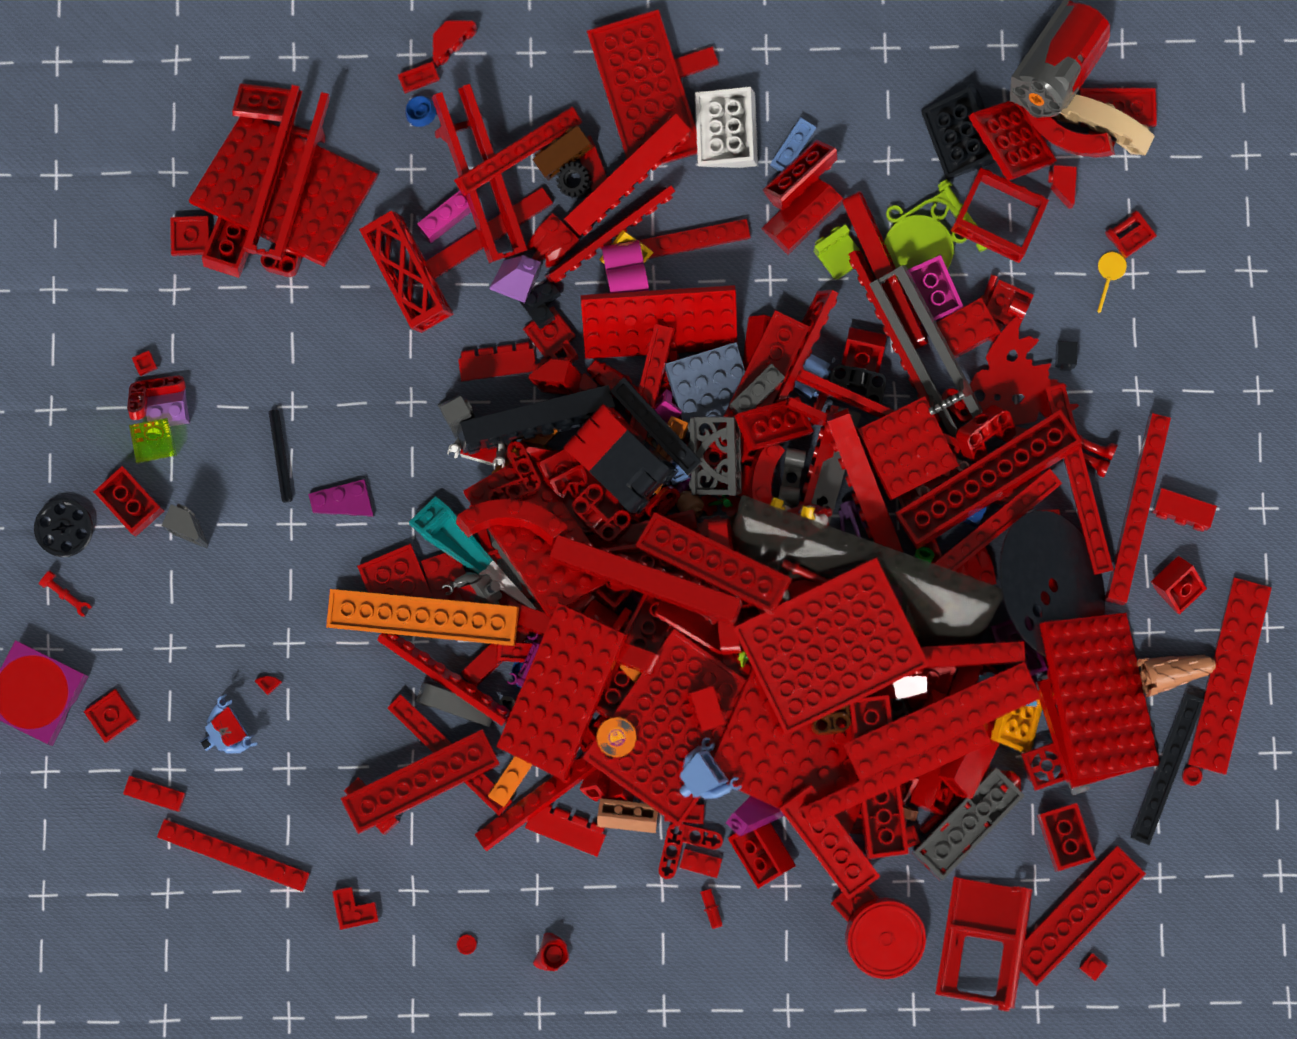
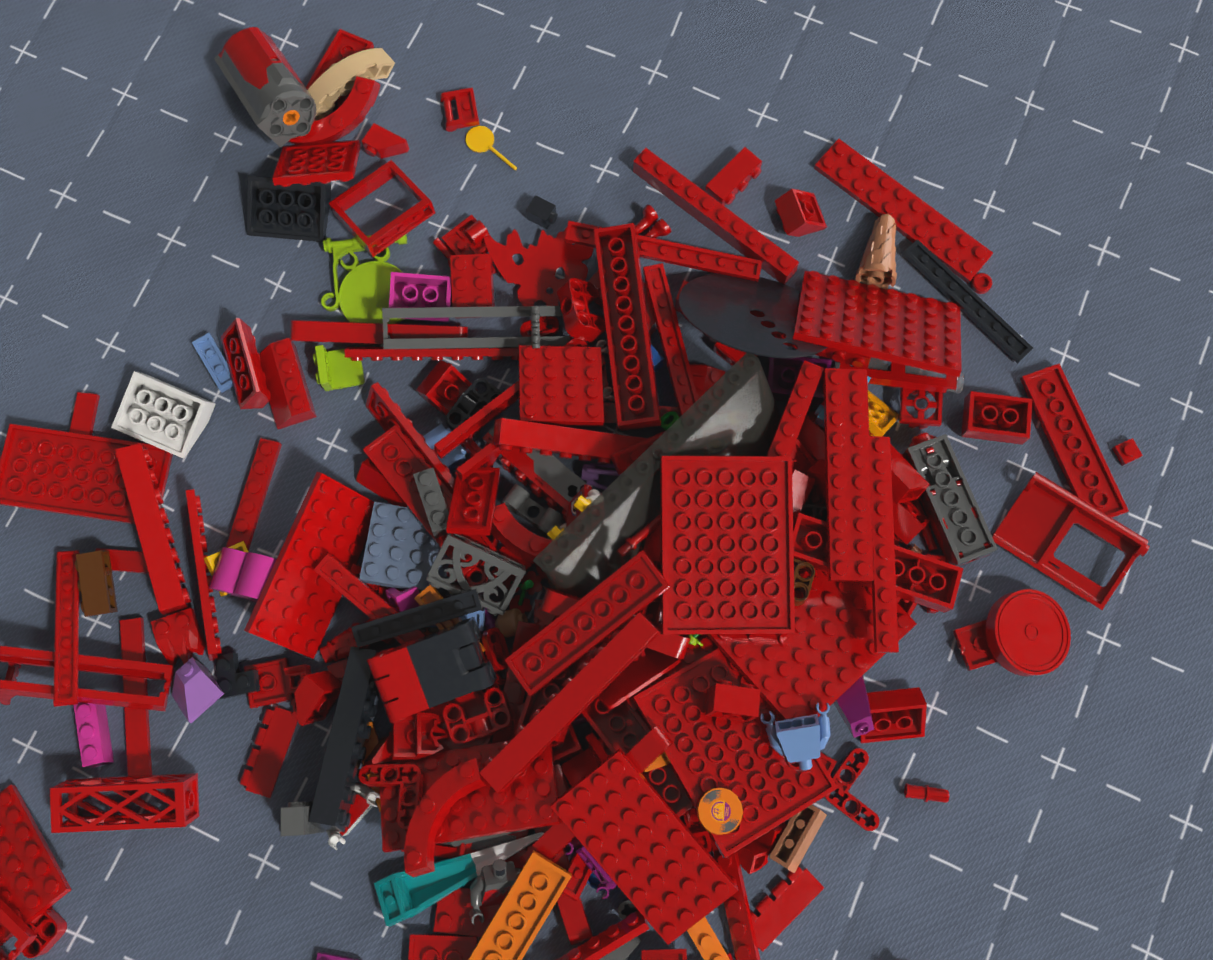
camera: 65 degrees left, 5 degrees down
black tyre [556,162,593,198] -> none
red plate [679,849,722,878] -> none
red plate [778,783,880,900] -> none
none -> red tile [610,431,674,474]

